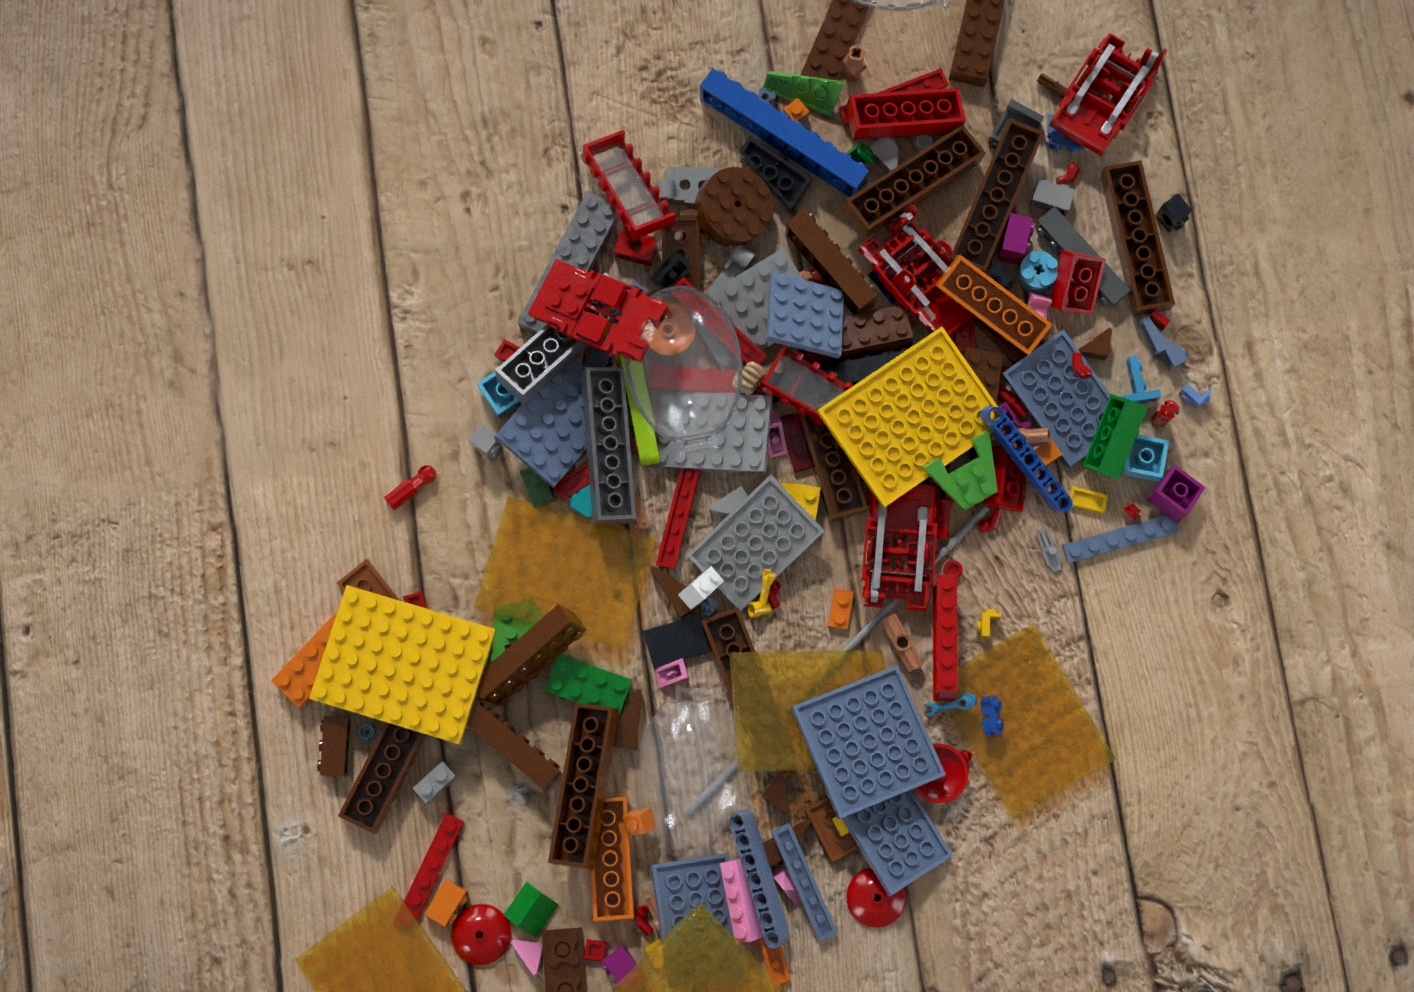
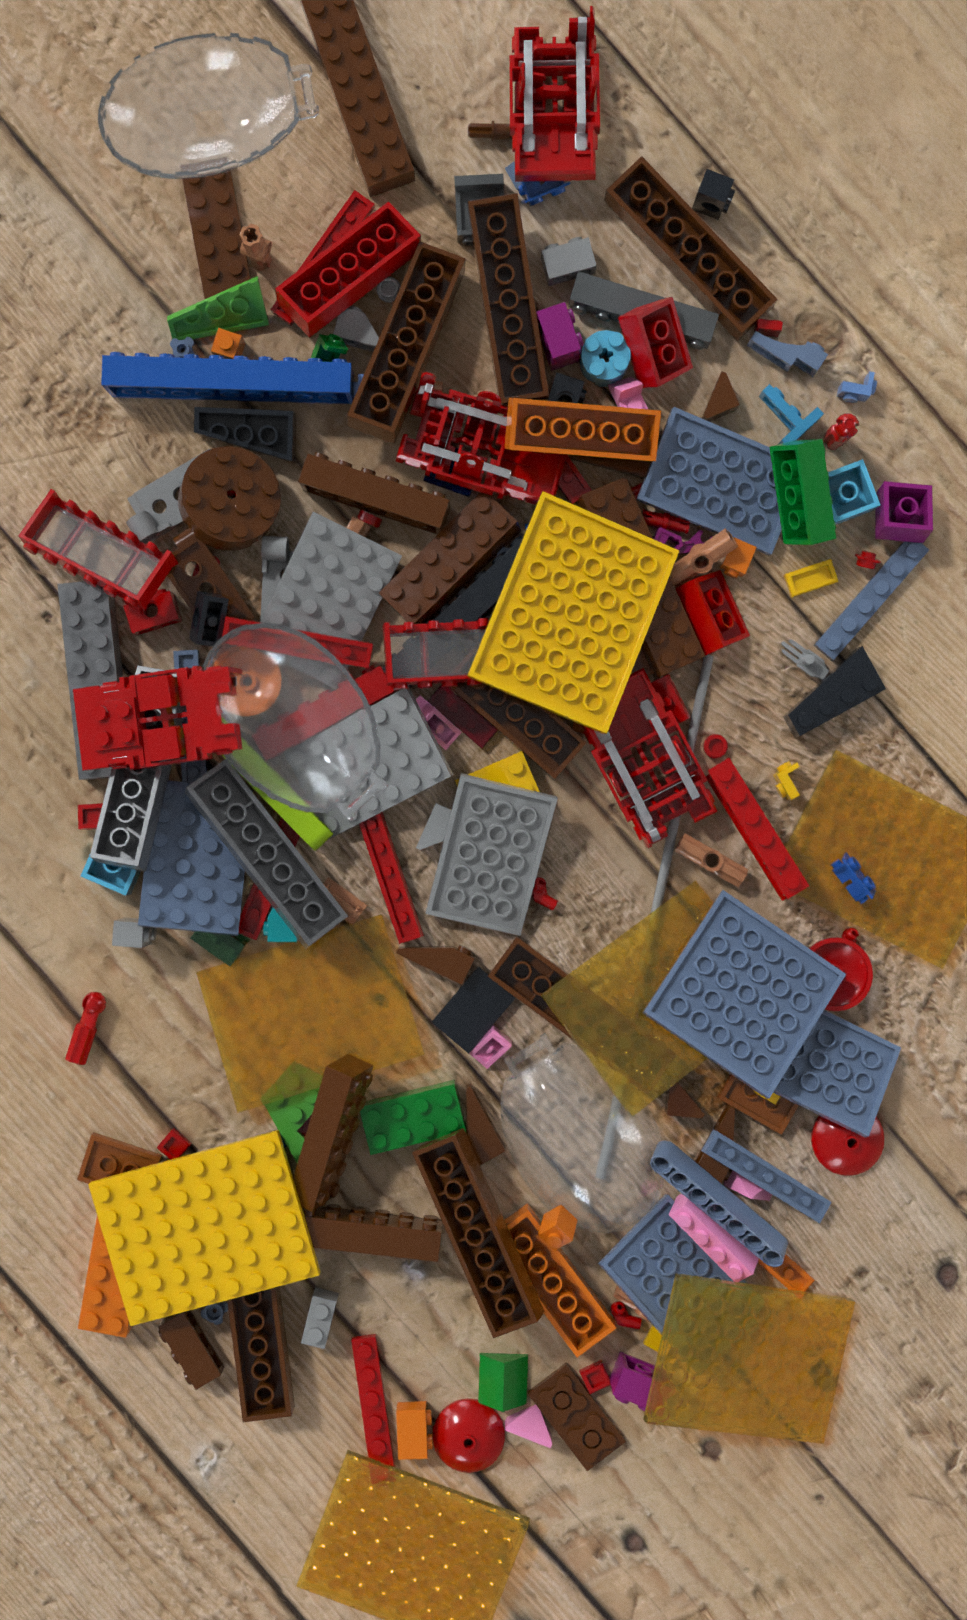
camera: 35 degrees left, 10 degrees up
white brick [678,566,724,610] -> none
sand blue plate [702,597,718,618] -> none
tan gear [735,362,765,395] -> none
yellow brick [747,569,775,618] -> none
sand blue plate [766,272,844,358] -> none
orange plate [828,588,854,630] -> none
bright green wing [921,431,998,510] -> none
dark azure brick [924,693,977,716] -> none
red arm [978,508,1002,532] -> none
blue beam [980,406,1073,512] -> none
red arm [1056,162,1080,185] -> none
red arm [1072,352,1092,379] -> none
none -> black wedge [783,646,886,738]

